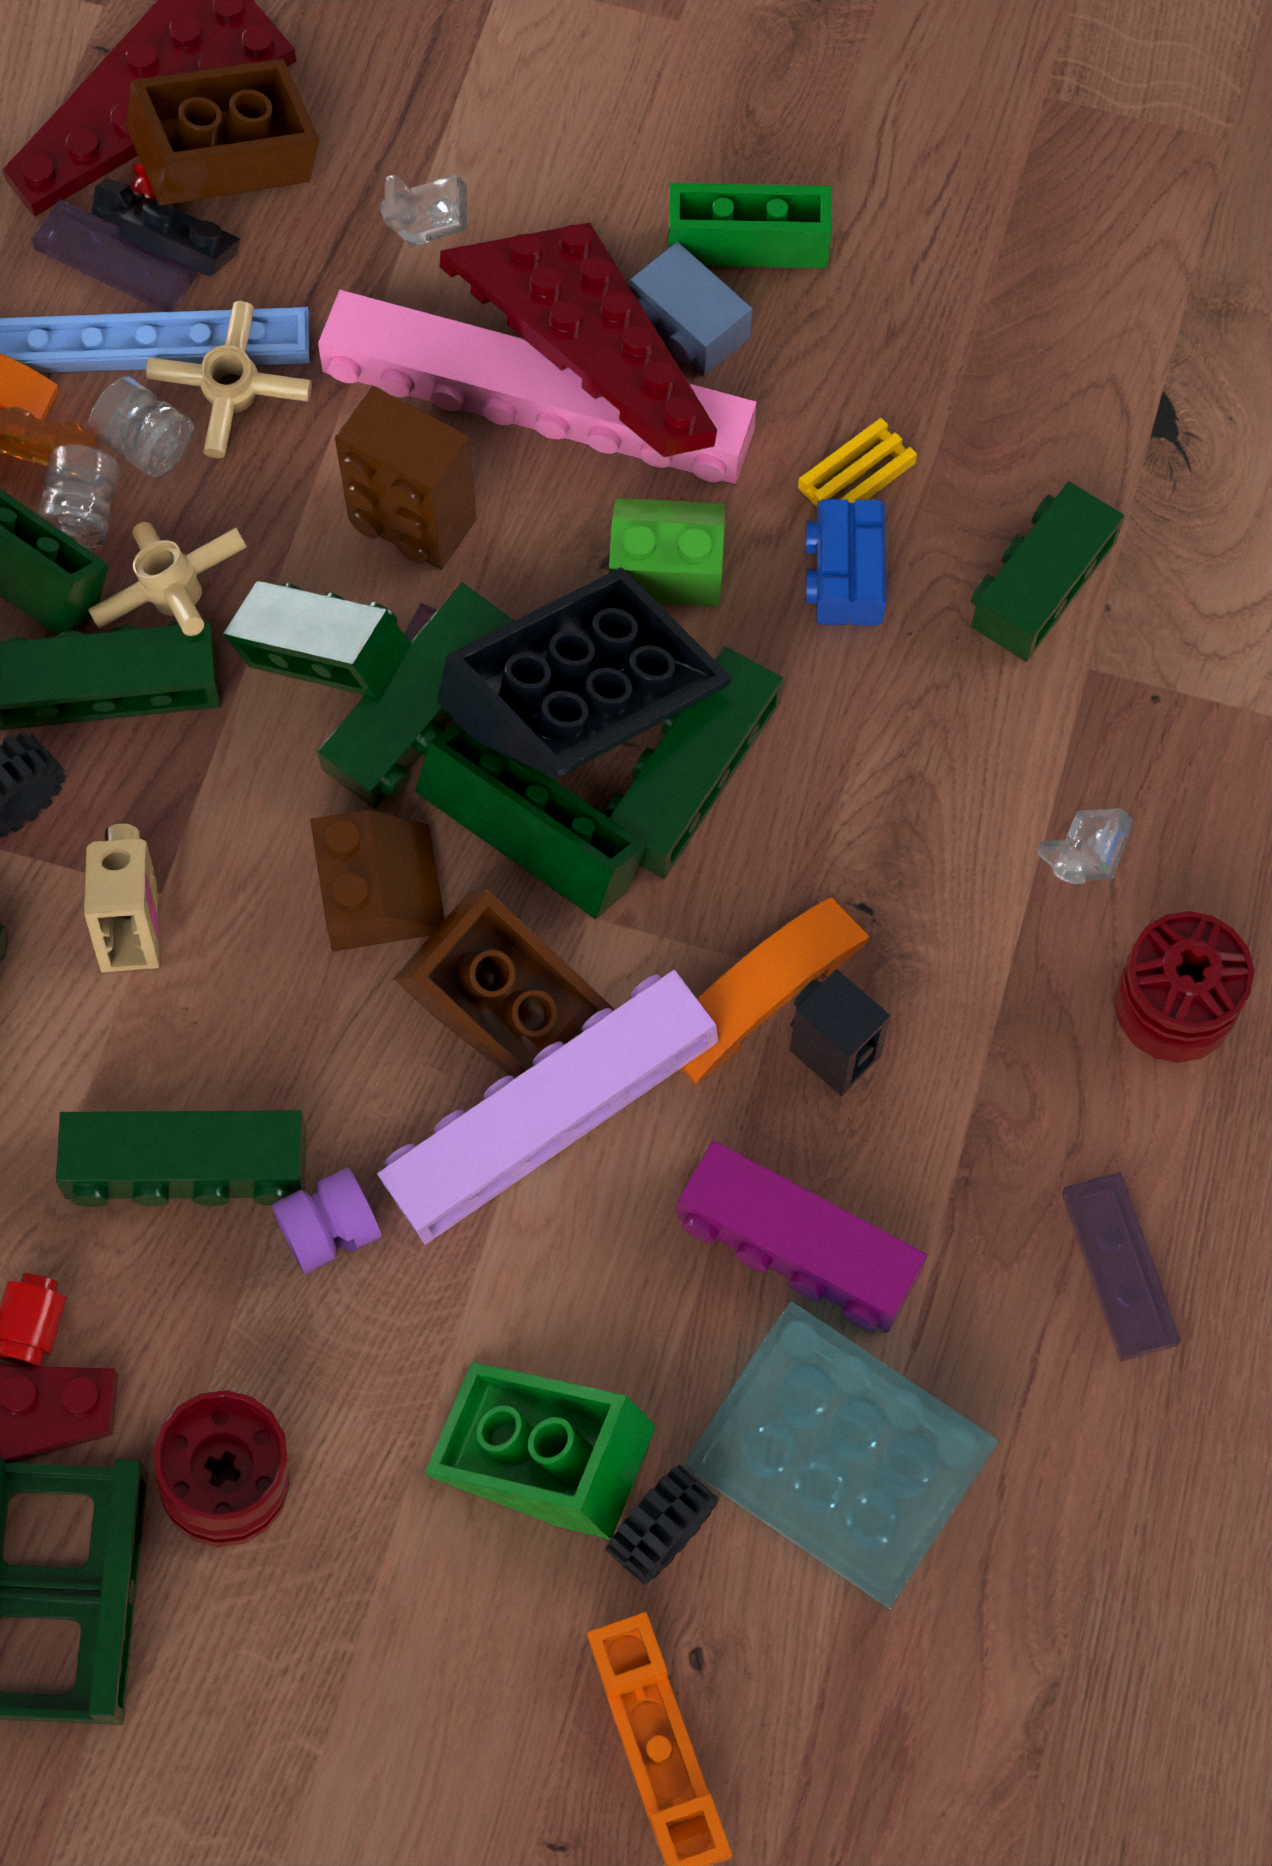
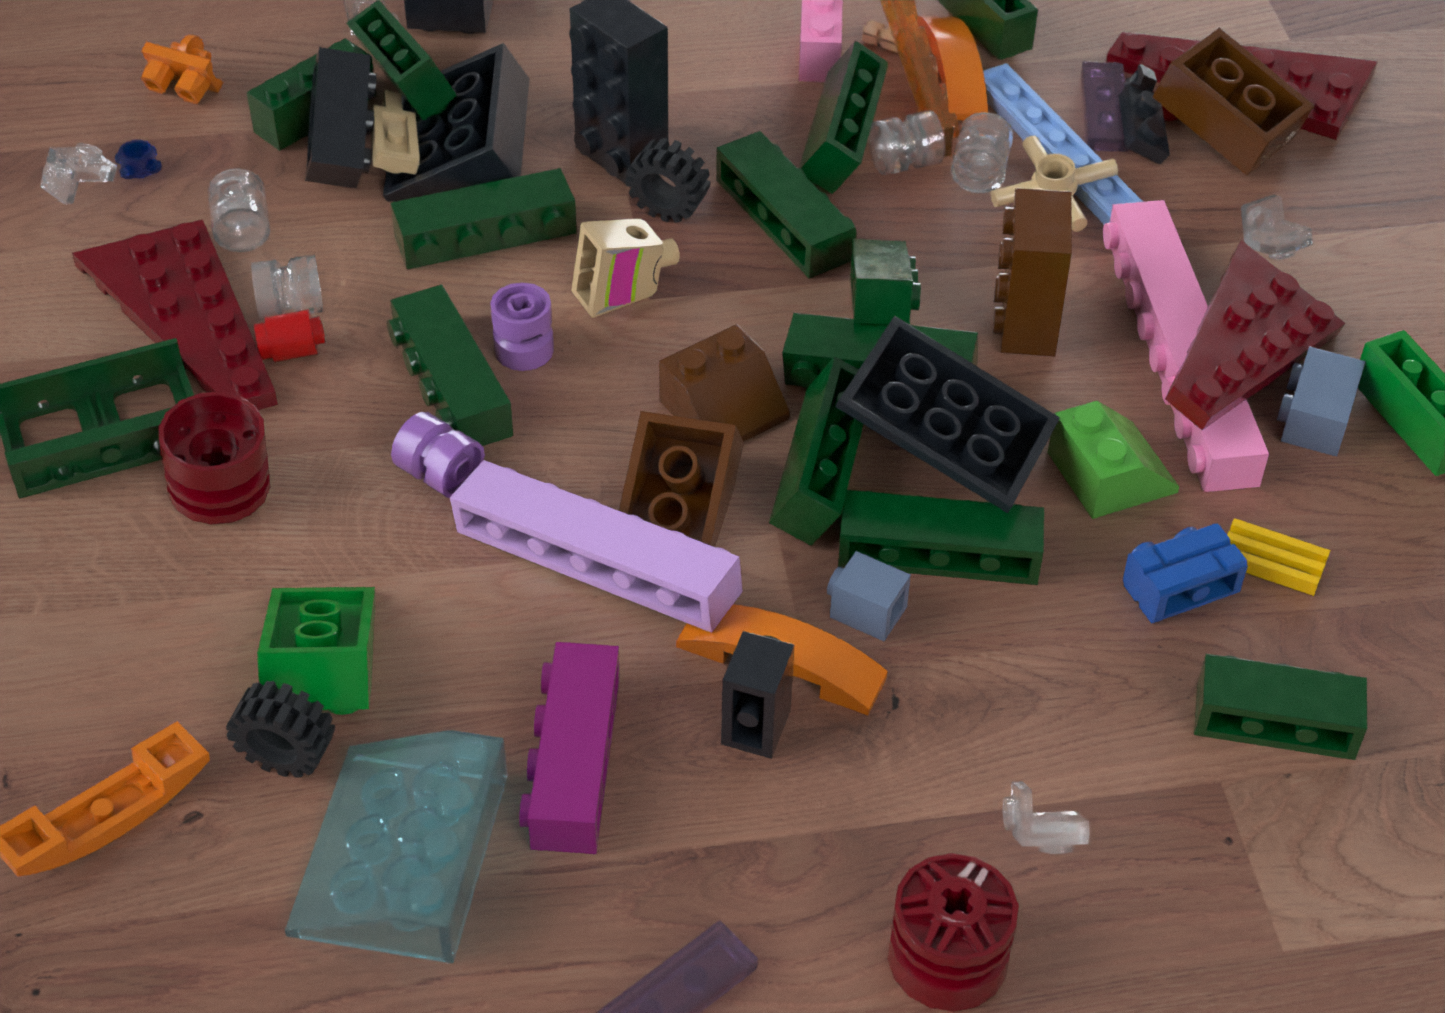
camera: 65 degrees right, 20 degrees down
tan bar [88,522,247,636] -> none
none -> medium lavender wheel [490,282,554,371]
none -> sand blue brick [827,551,911,641]

